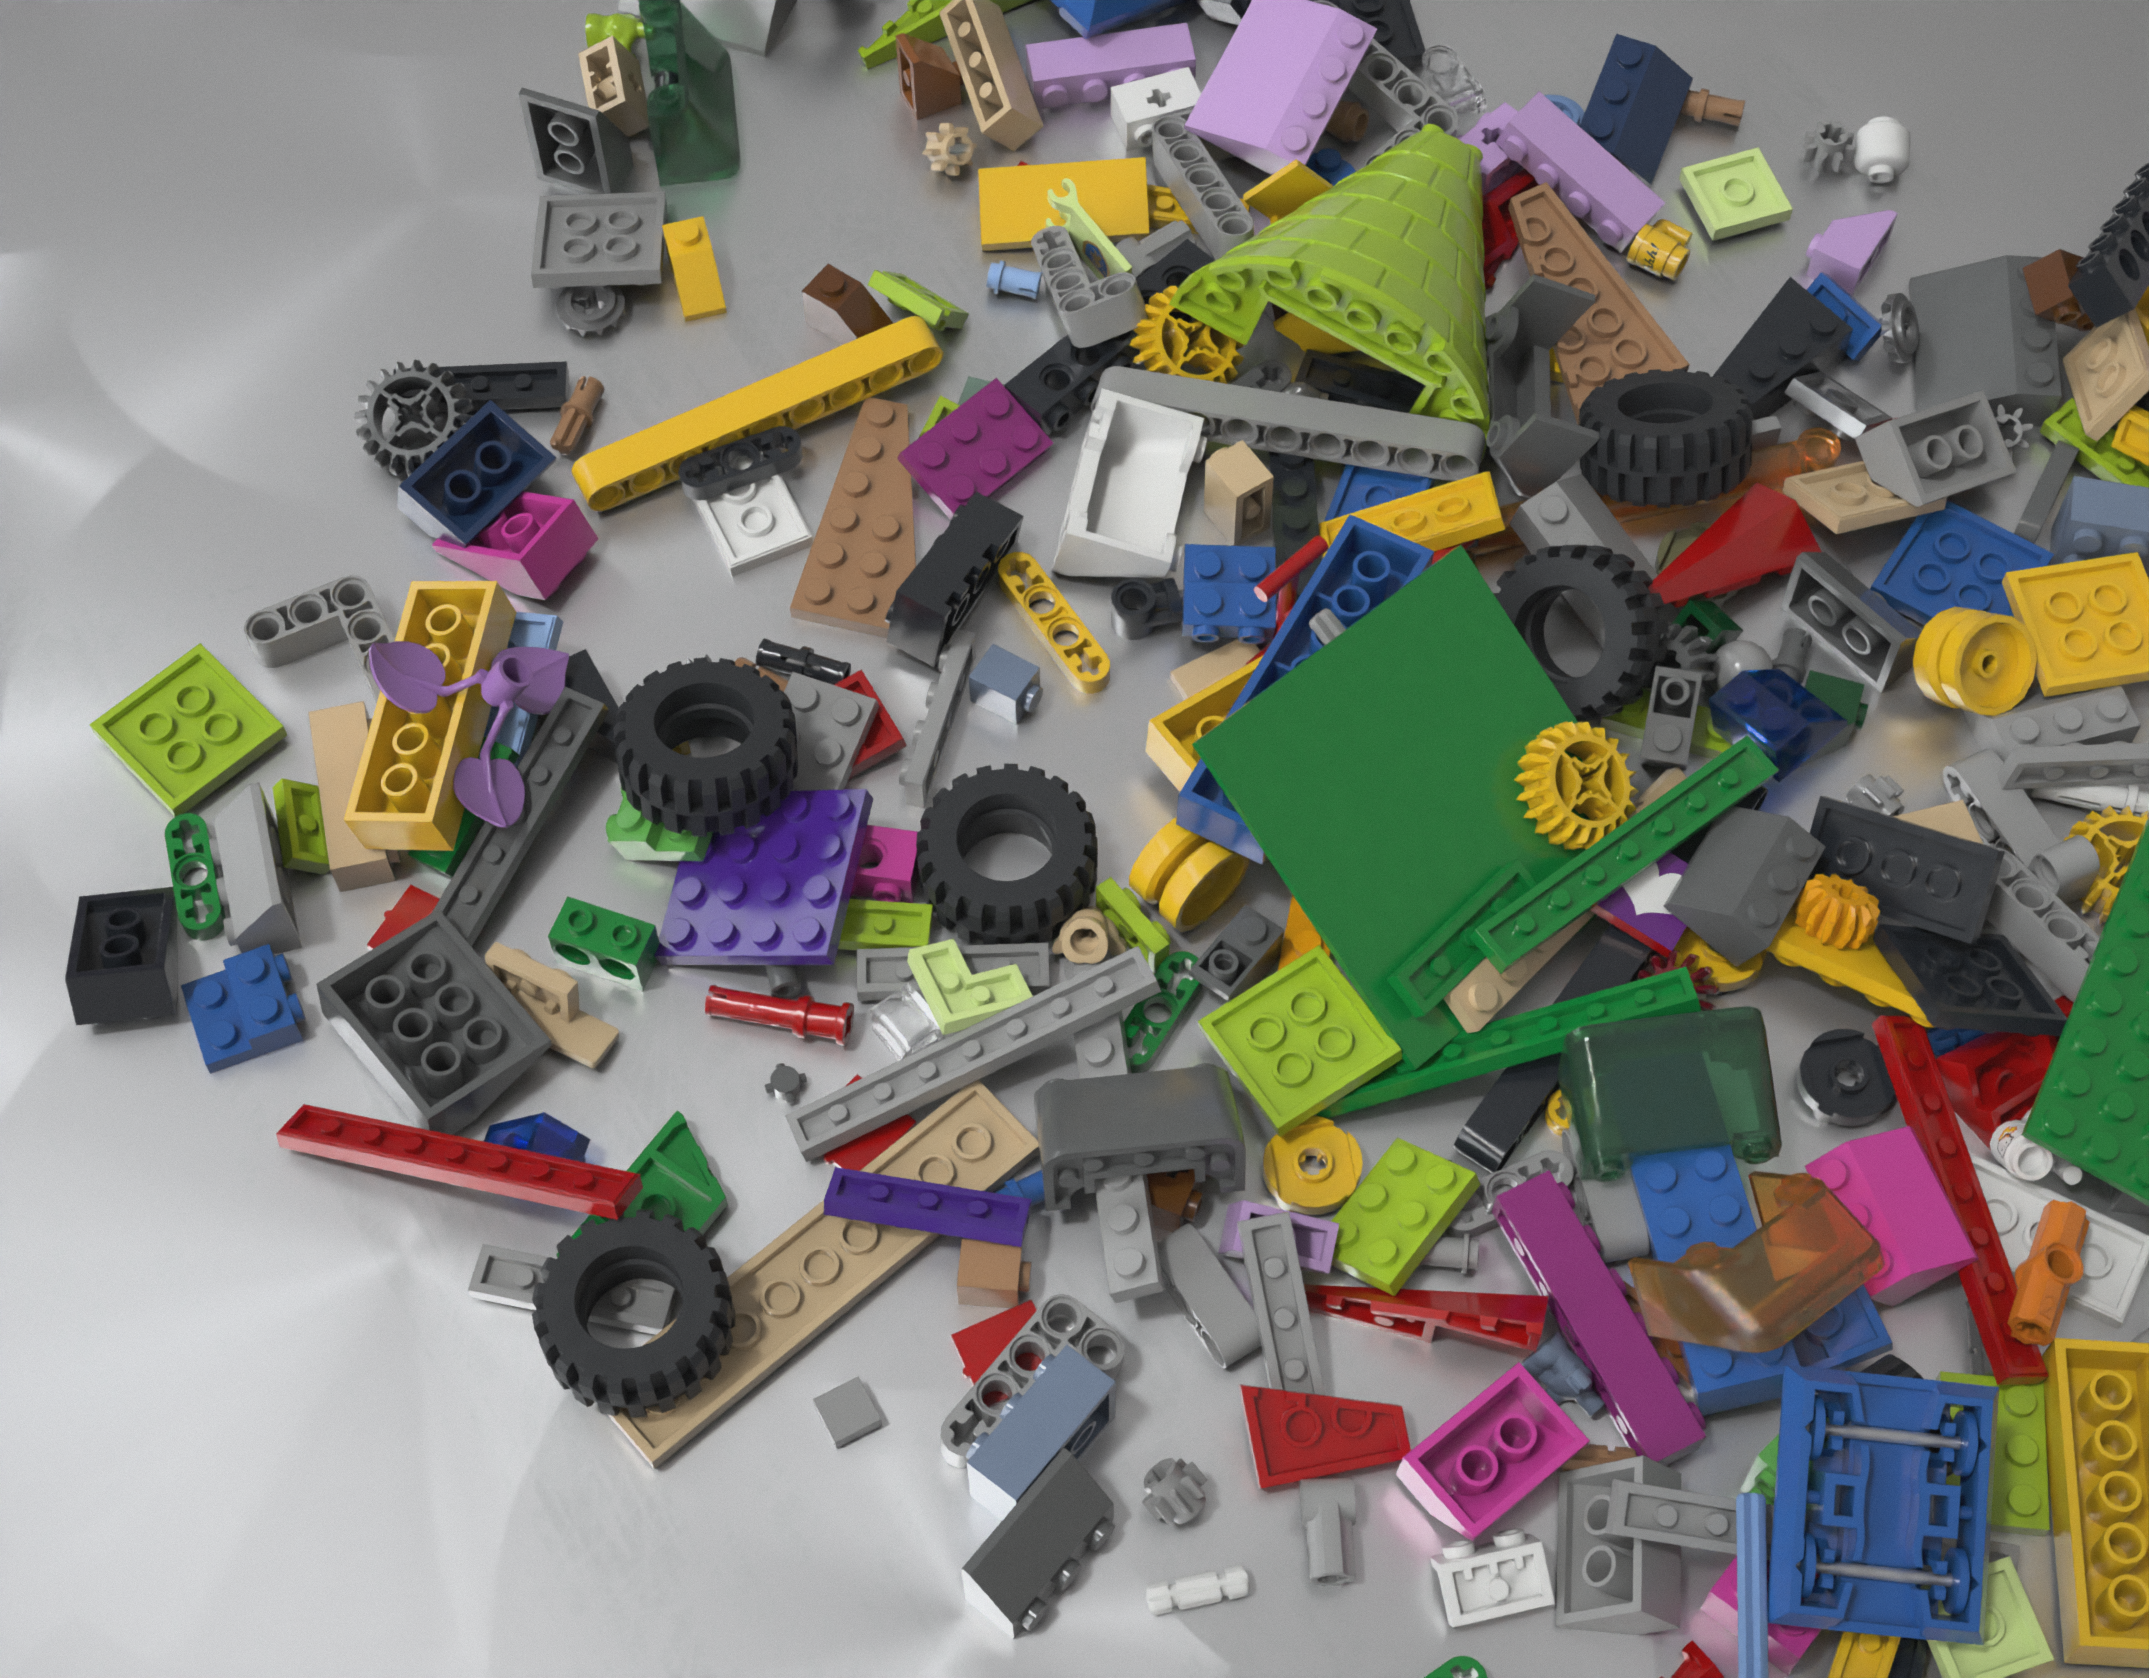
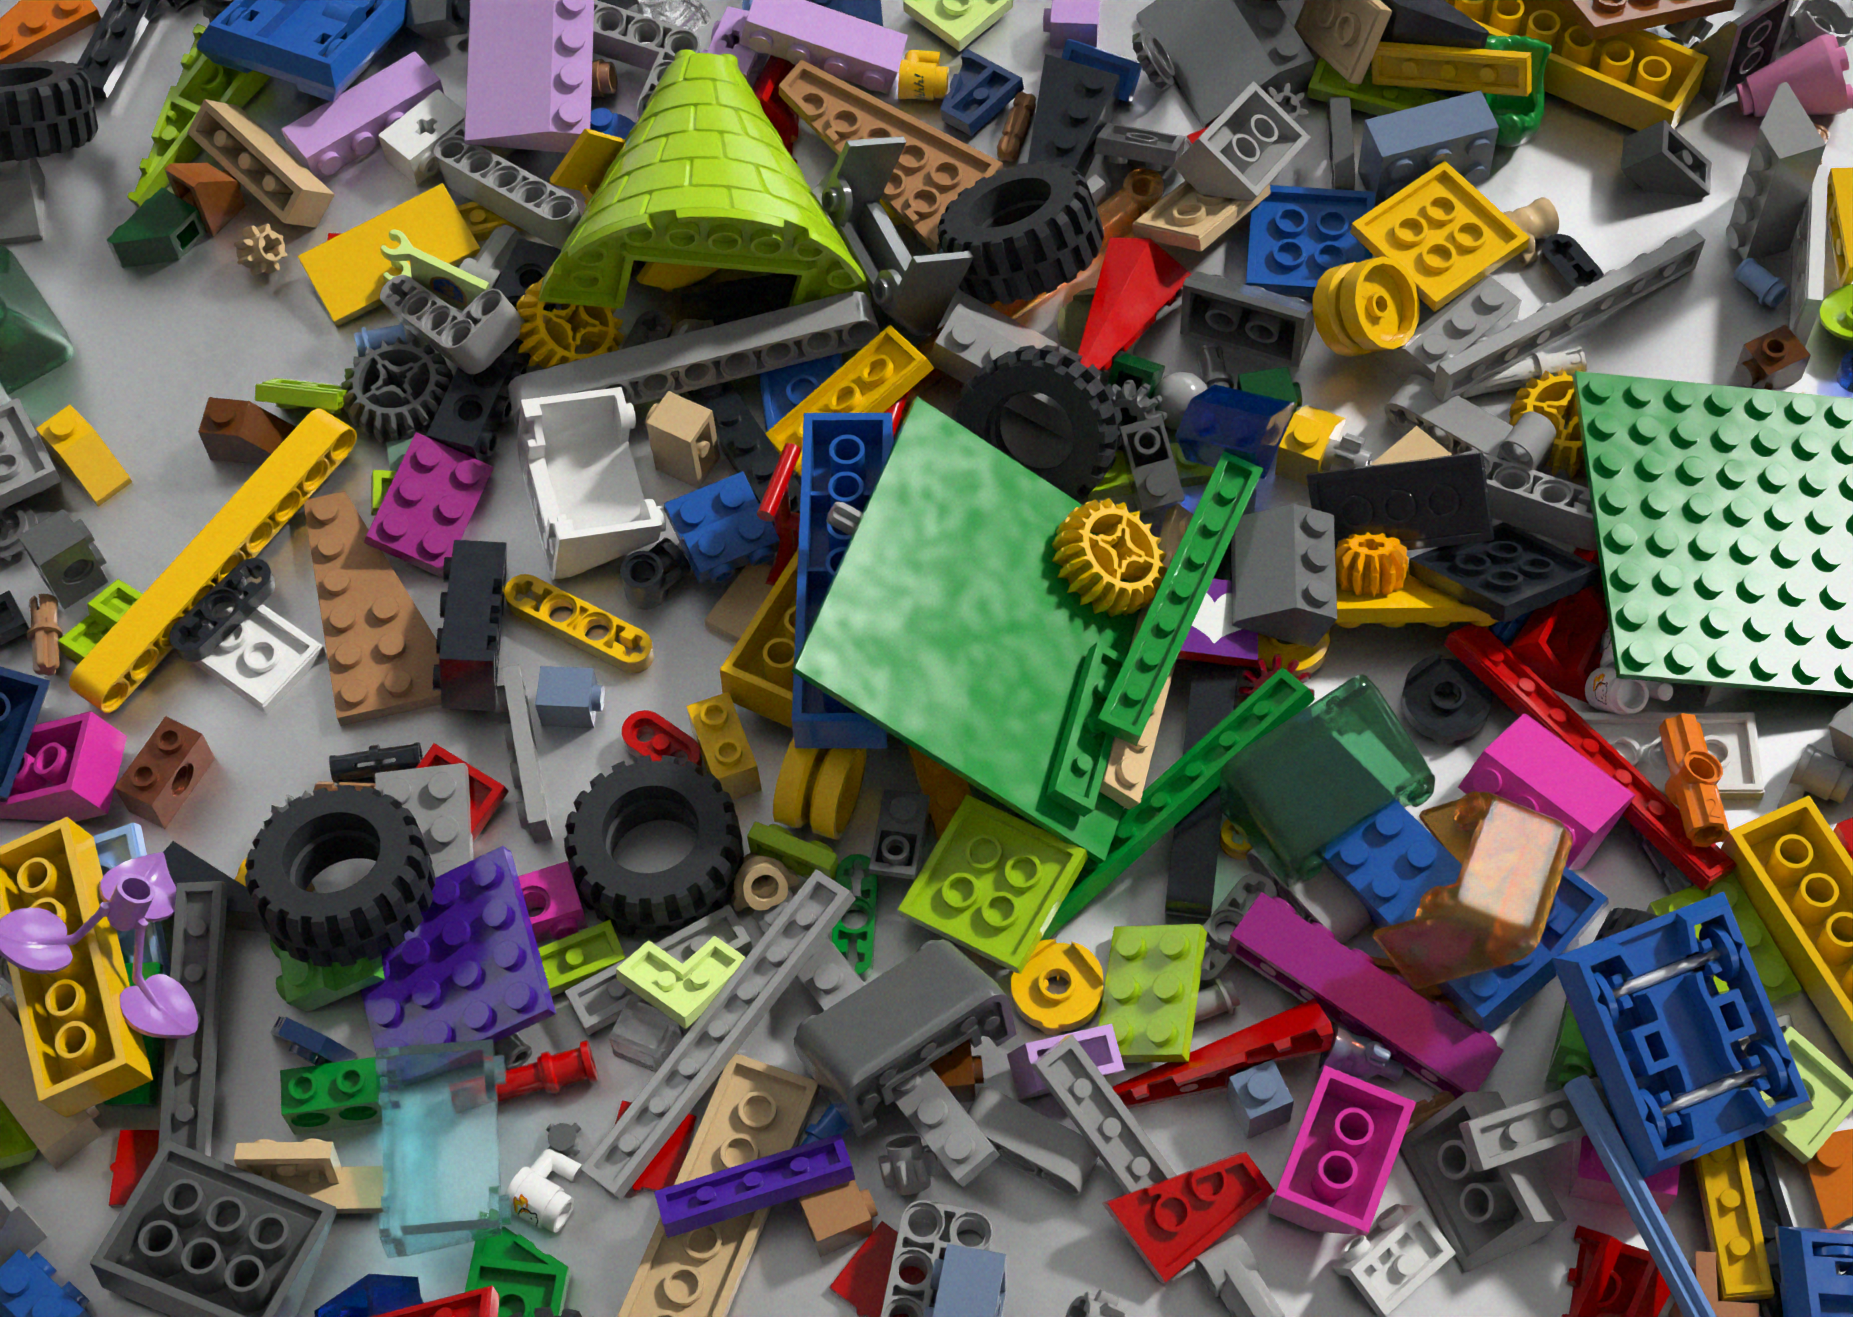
camera: 25 degrees left, 0 degrees up
none -> dark grey brick [18,509,108,610]
none -> lime slope [58,579,142,664]
none -> dark green slope [107,187,207,268]
none -> copper brick [114,716,215,829]
none -> dark blue wing [270,1016,357,1065]
none -> dark grey gear [341,336,453,443]
none -> clear light blue windscreen [376,1039,512,1258]
none -> white piece [501,1149,583,1233]
none -> red plate [622,710,702,766]
none -> yellow brick [686,692,762,800]
none -> light grey gear [878,1135,940,1195]
none -> dark blue wing [940,49,1024,136]
none -> medium nougat axle [997,91,1036,162]
none -> sand blue brick [1226,1059,1294,1139]
none -> yellow slope [1275,405,1346,486]

